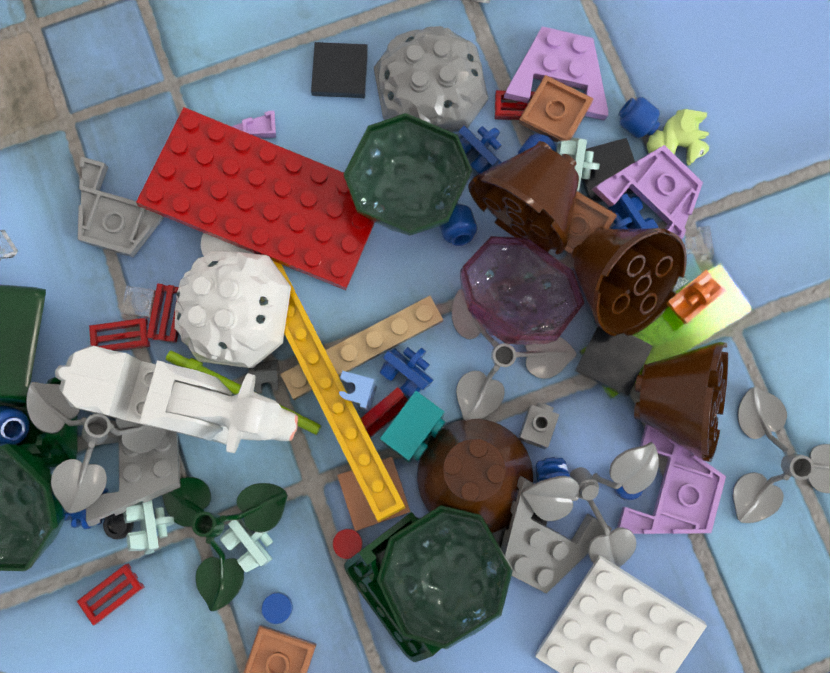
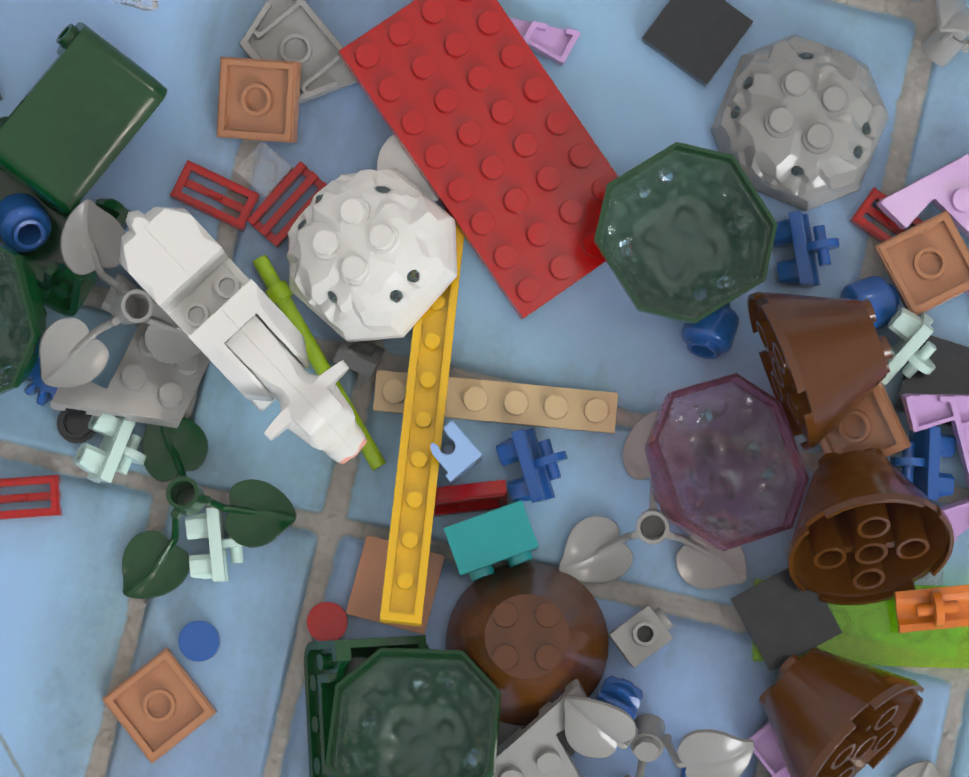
camera: 30 degrees right, 5 degrees up
none -> nougat tile [217,57,301,143]

